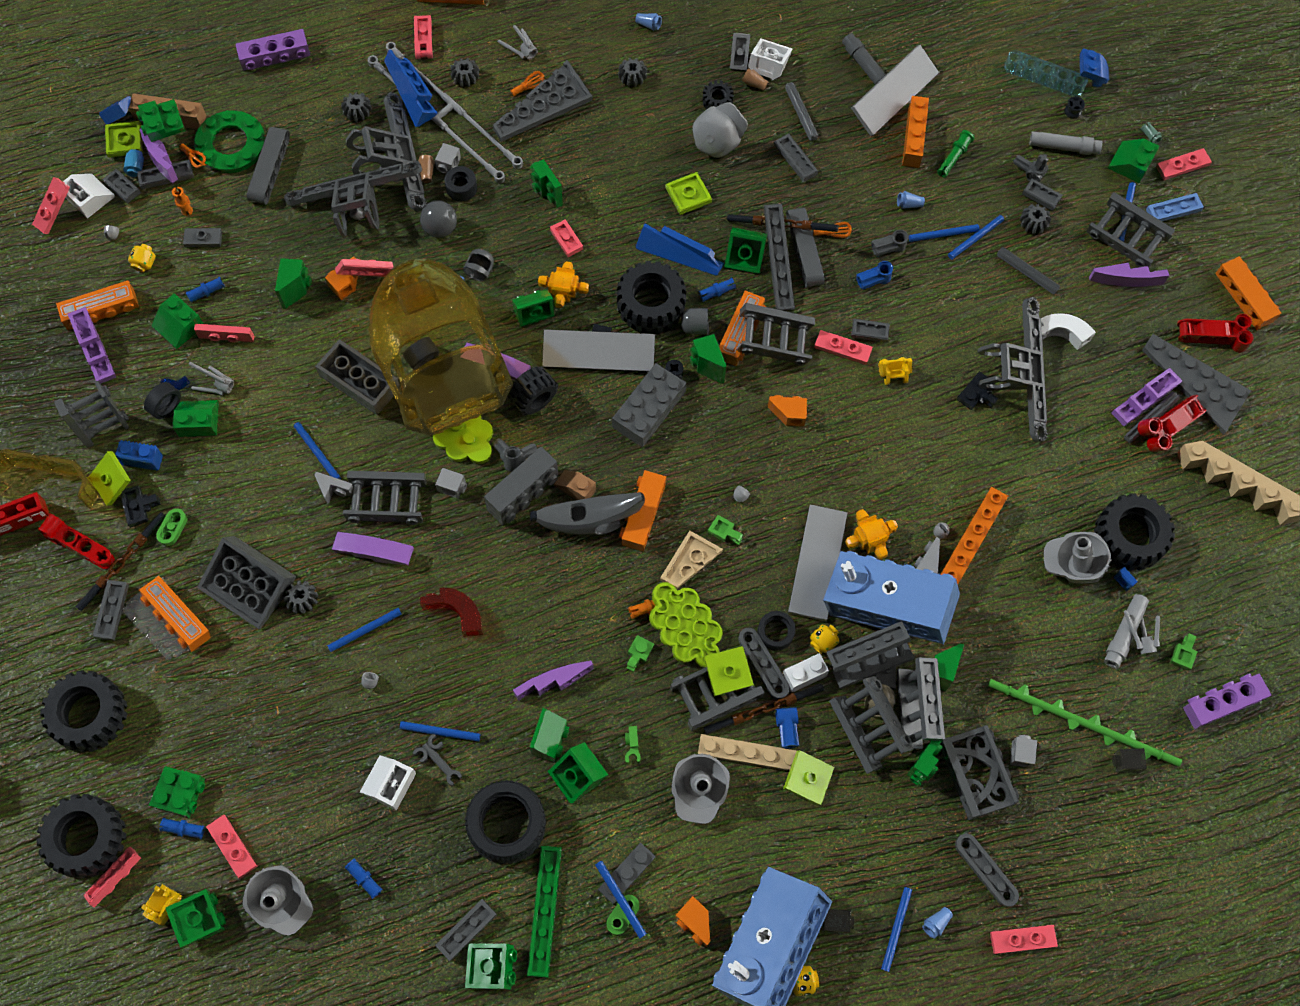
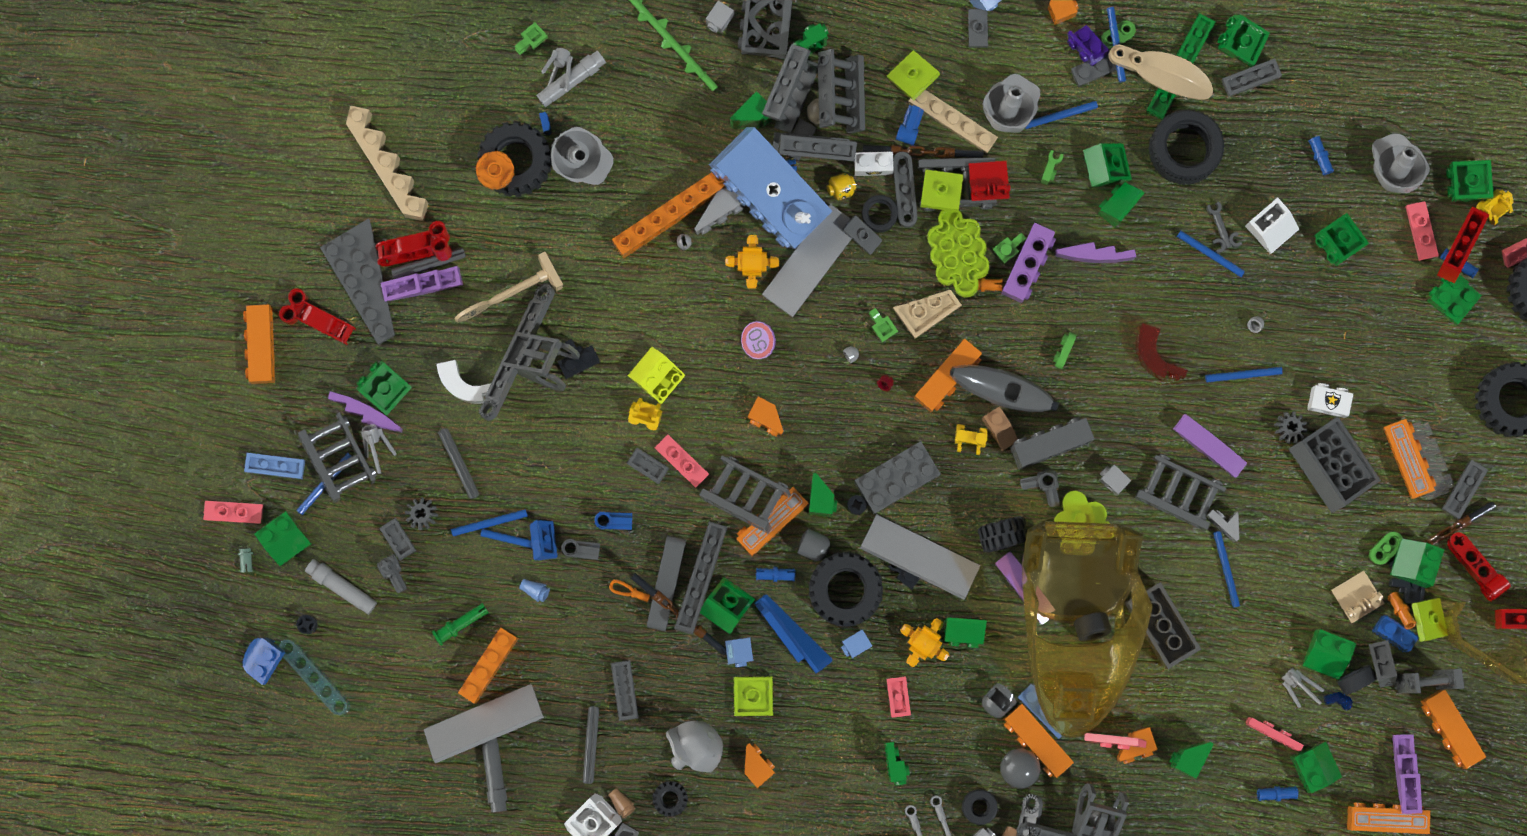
camera: 155 degrees left, 15 degrees up
none -> green plate [356,360,412,416]
none -> light grey plant [361,424,396,474]
none -> tan piece [454,252,563,323]
none -> orange tile [476,151,514,190]
none -> blue slope [530,520,558,560]
none -> neon yellow slope [628,347,685,404]
none -> medium blue brick [725,638,753,667]
none -> piece [741,321,776,359]
none -> orange slope [745,743,775,788]
none -> medium blue brick [841,630,872,658]
none -> dark grey plate [842,215,883,255]
none -> dark red hinge [877,374,894,391]
none -> yellow piece [955,424,988,455]
none -> dark grey plate [968,9,988,48]
none -> red hinge [969,161,1010,201]
none -> medium lavender brick [1001,223,1056,303]
none -> orange brick [1003,704,1074,778]
none -> blue bar [1025,101,1098,129]
none -> bright green plate [1053,332,1077,370]
none -> dark purple bracket [1067,25,1109,66]
none -> tan plant [1108,45,1213,100]
none -> white brick [1307,383,1353,418]
none -> green plate [1314,213,1369,266]
none -> tan hinge [1331,571,1385,623]
none -> dark grey hinge [1369,640,1399,688]
none -> orange pin [1387,592,1416,629]
none -> green slope [1390,539,1445,588]
none -> orange brick [1421,689,1486,769]
none -> red brick [1437,207,1490,284]

